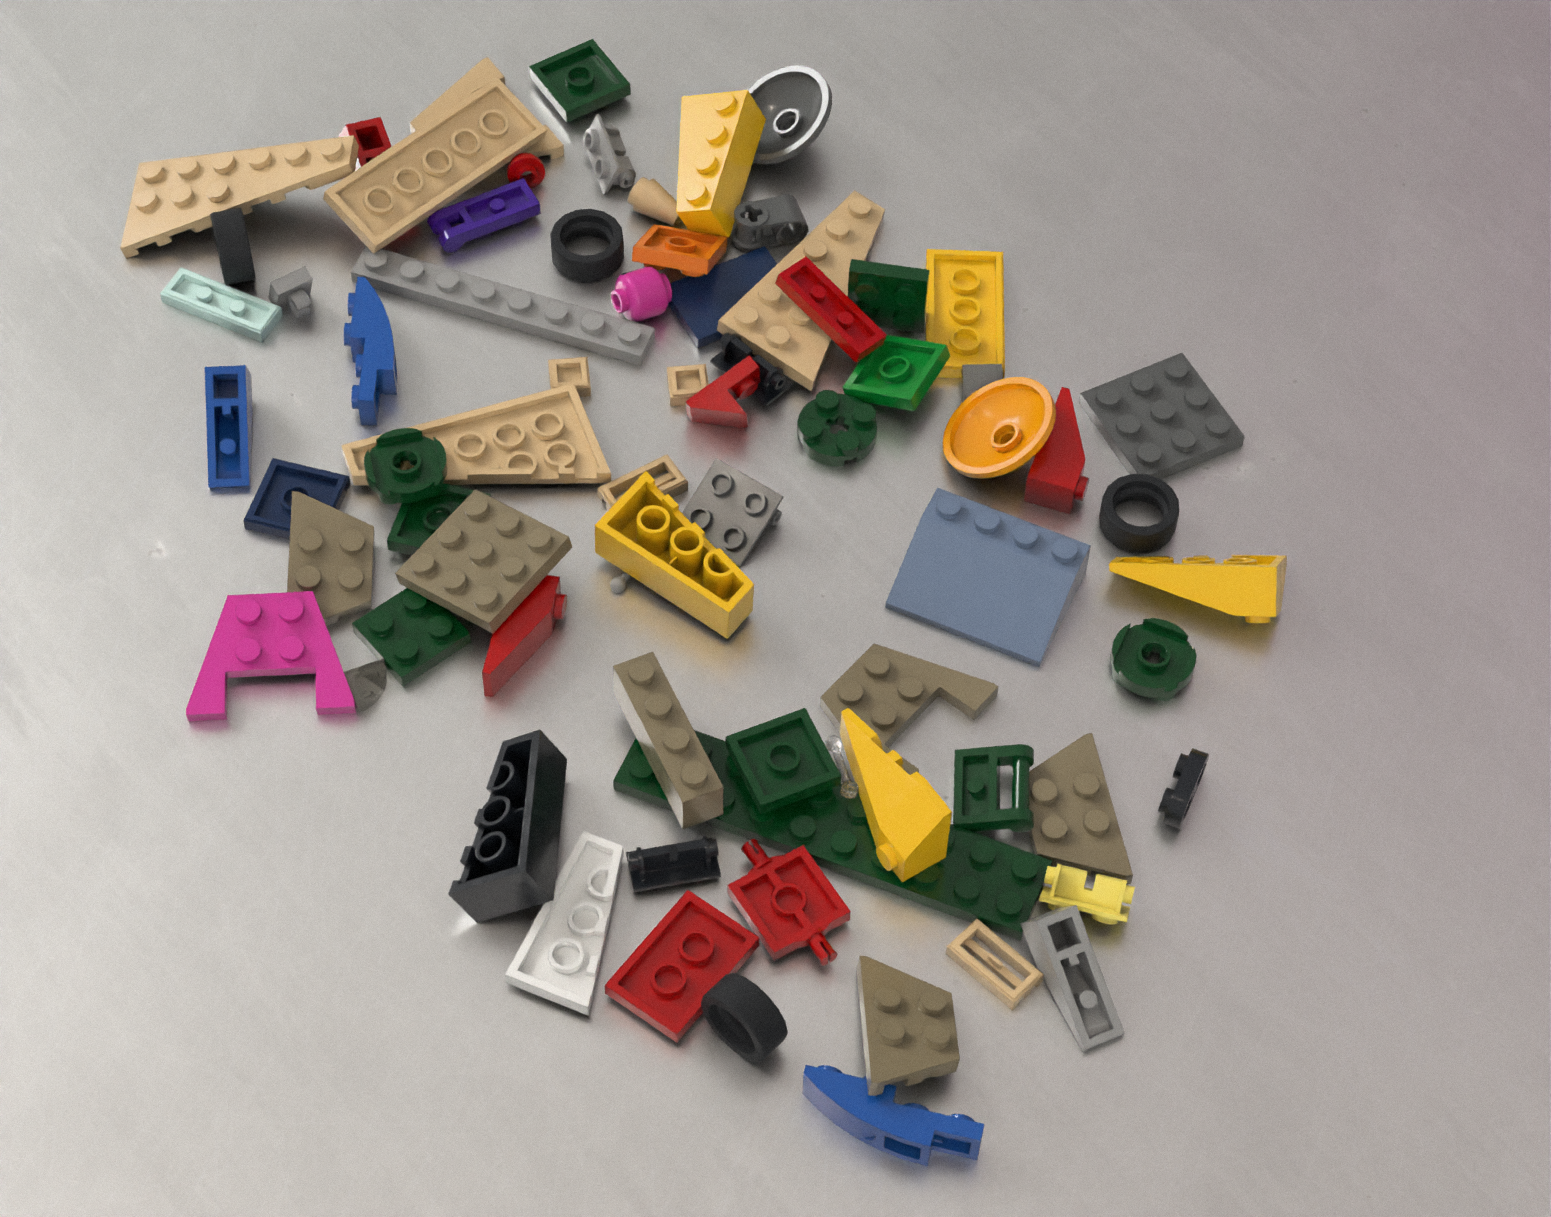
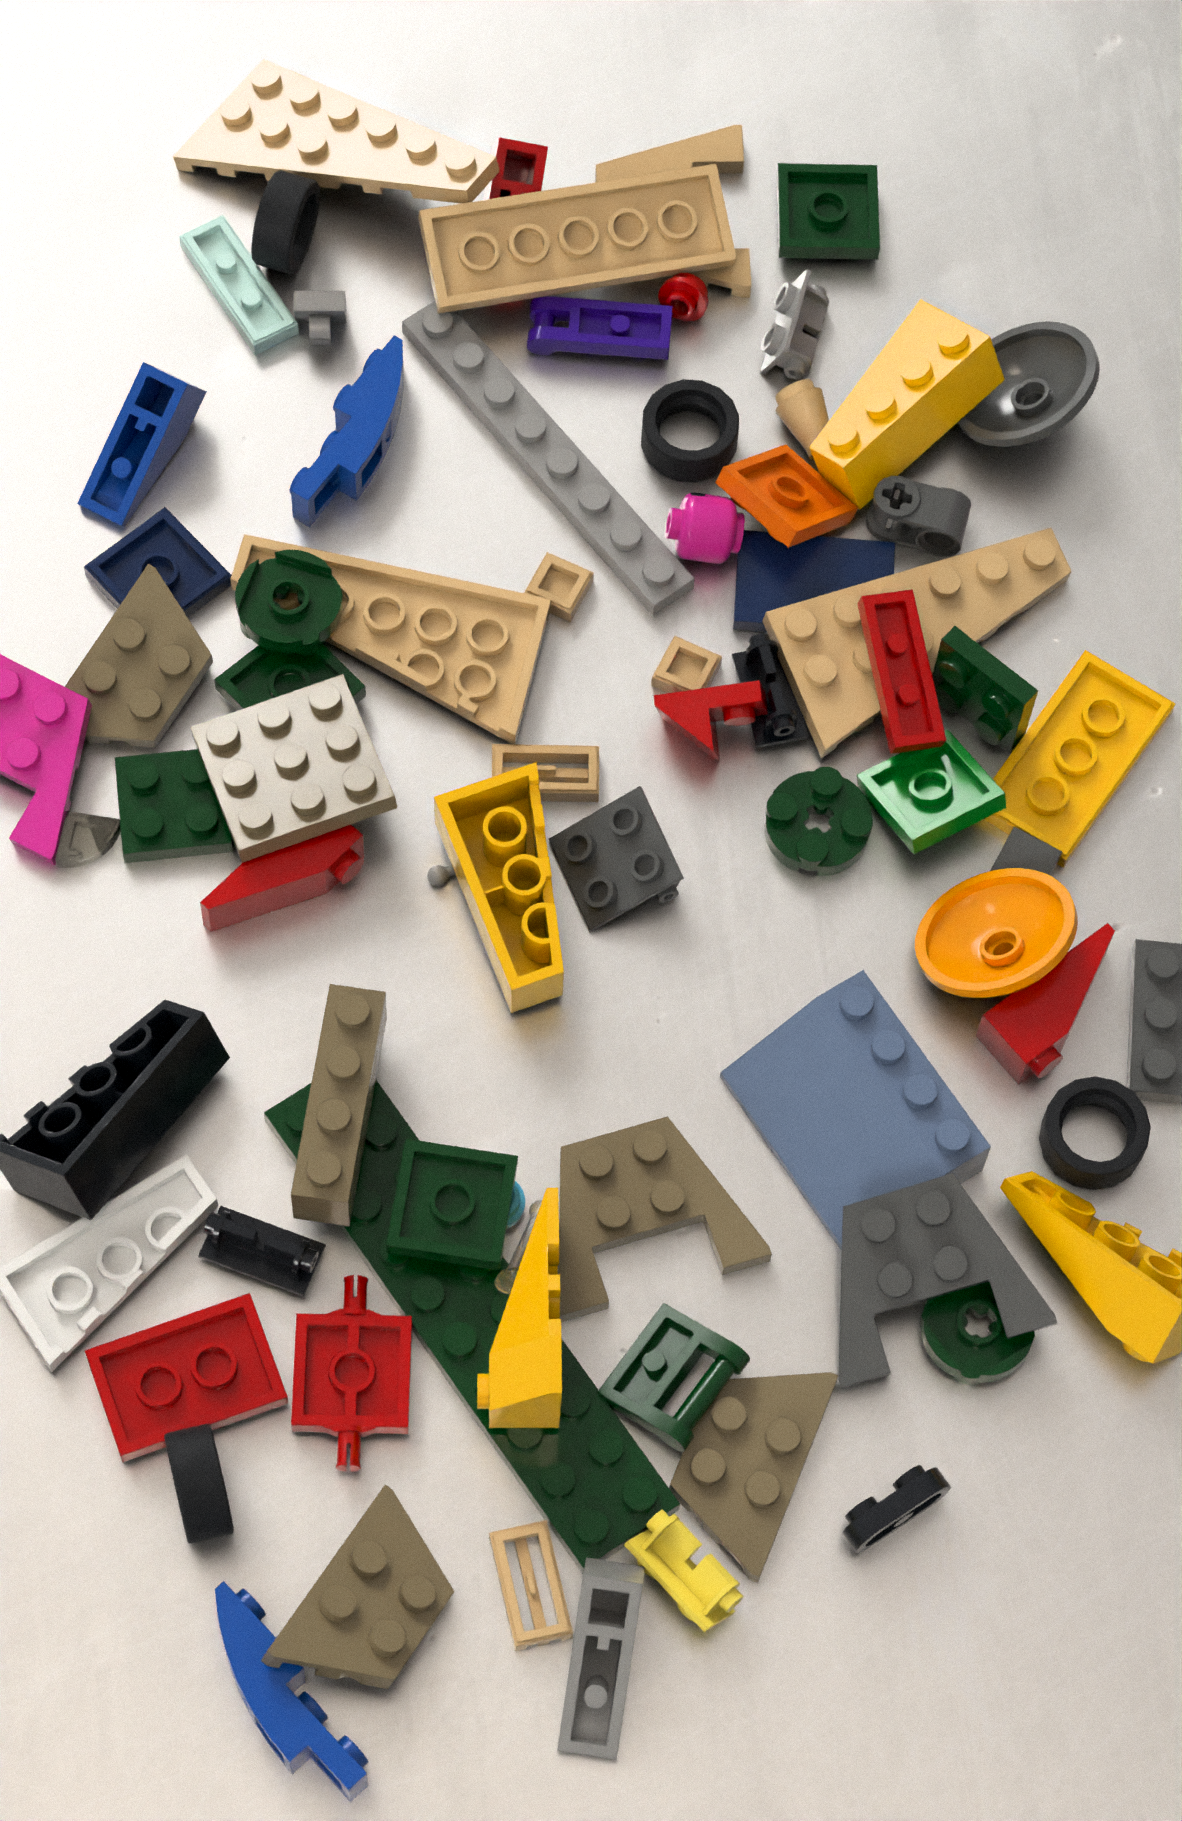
camera: 30 degrees right, 10 degrees up
none -> dark grey wing [839,1173,1057,1389]

